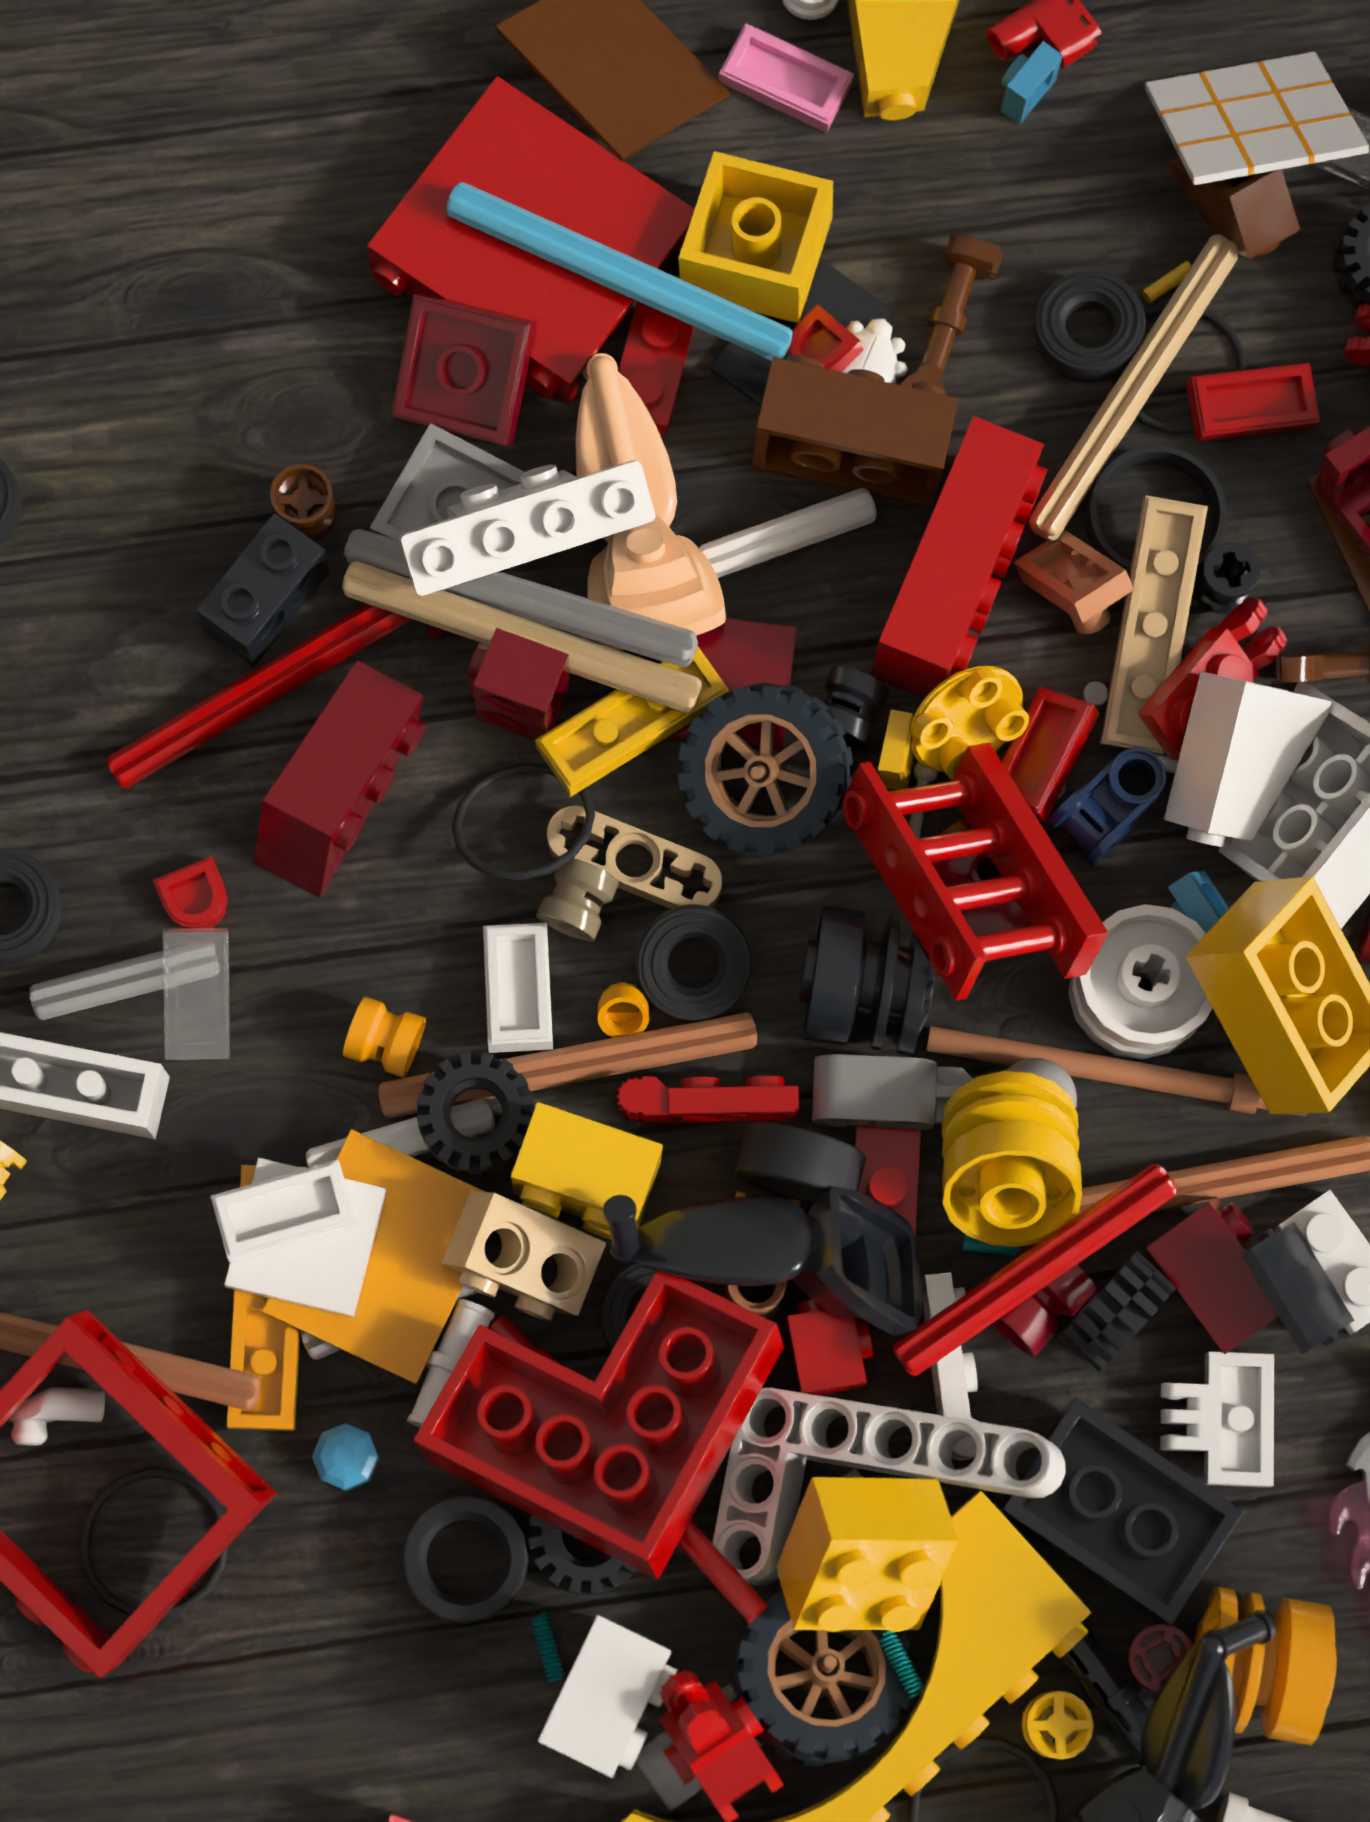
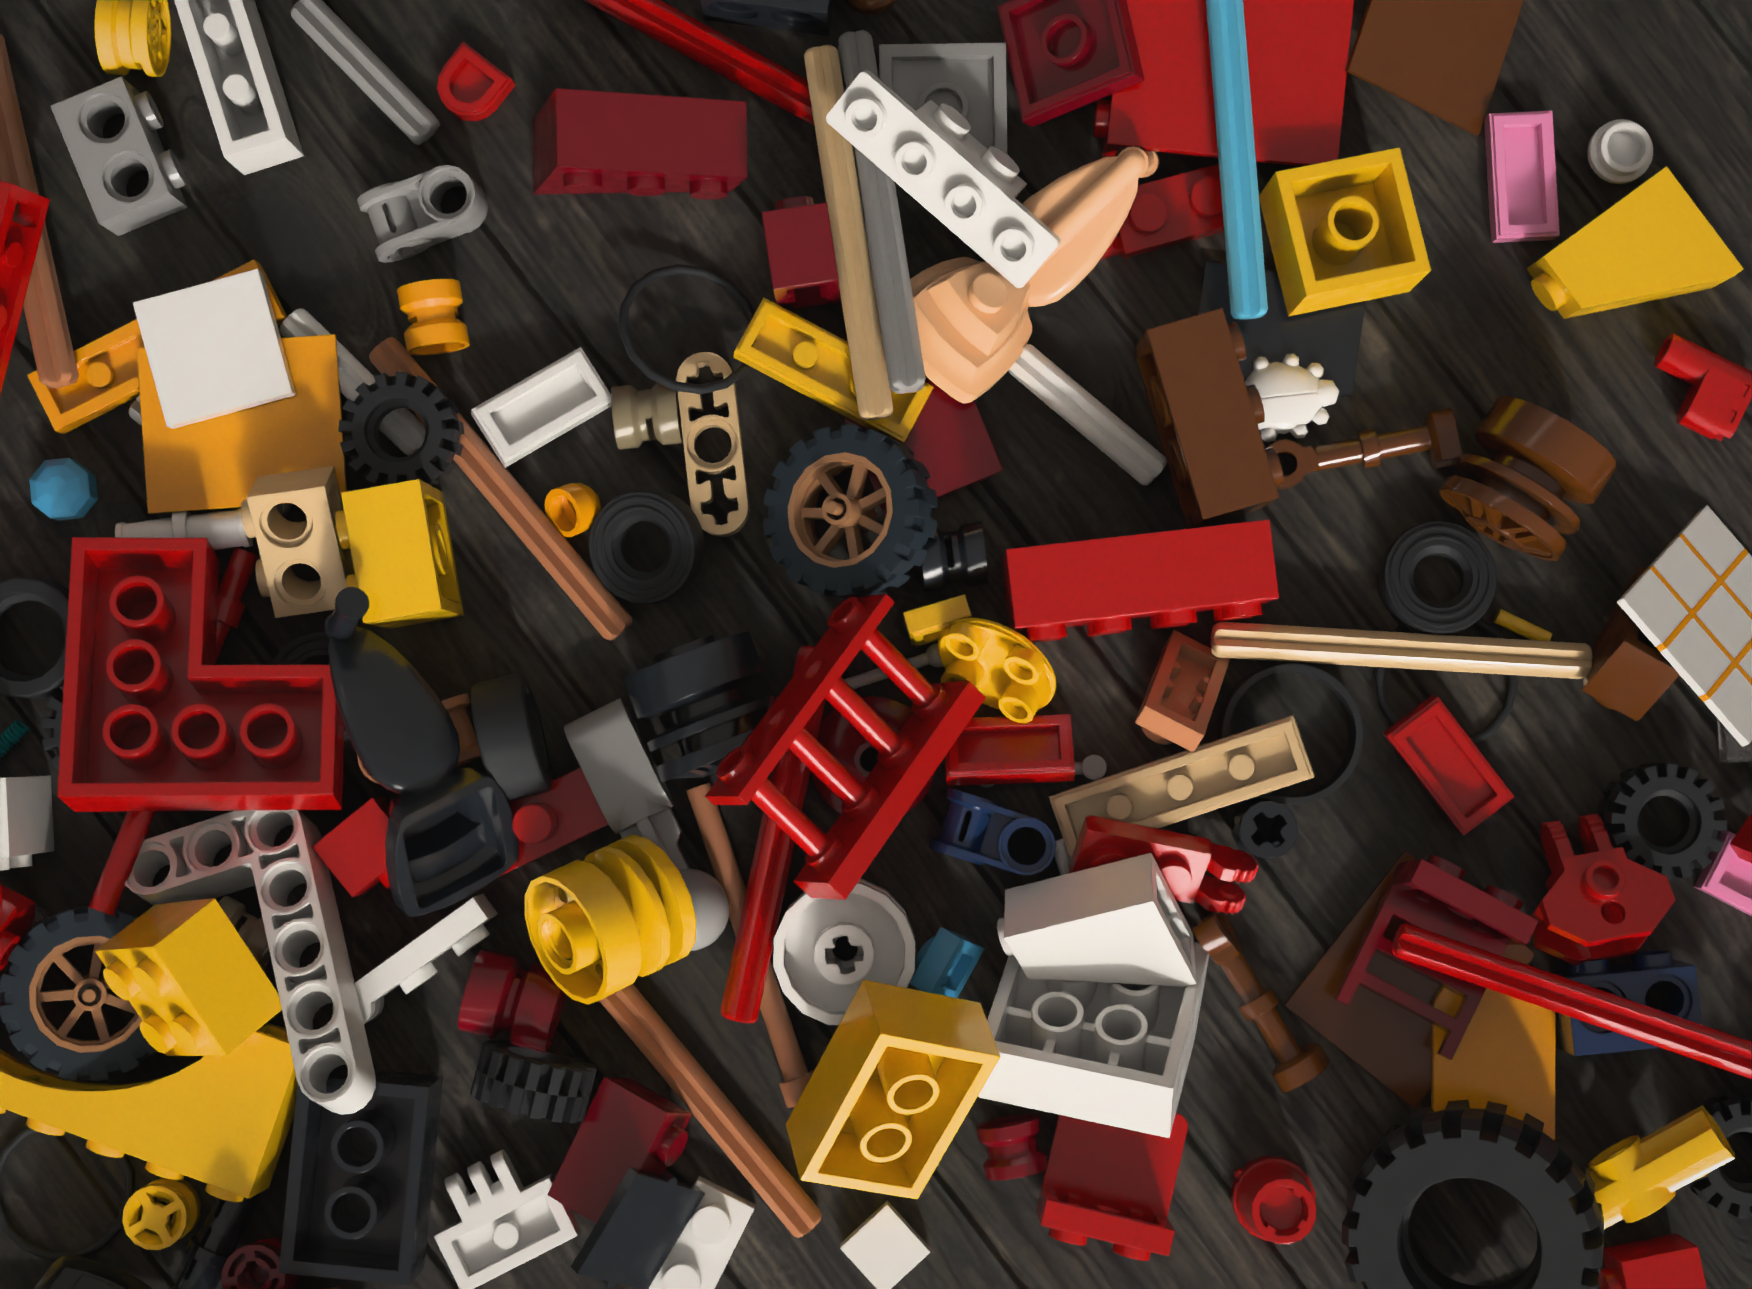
camera: 70 degrees right, 10 degrees up
clear tile [163,928,230,1060] -> none
white tile [211,1160,357,1262] -> none
red hinge [616,1076,799,1124] -> none
red tile [788,304,864,372] -> none
teal leg [878,1631,925,1699] -> none
red axle [893,1164,1176,1376] -> none
dark azure plate [1000,41,1063,125] -> none
none -> light grey brick [50,76,188,236]
none -> light grey piece [357,165,488,263]
none -> red axle [720,645,826,1024]
none -> reddish brown wheel [1439,396,1616,561]

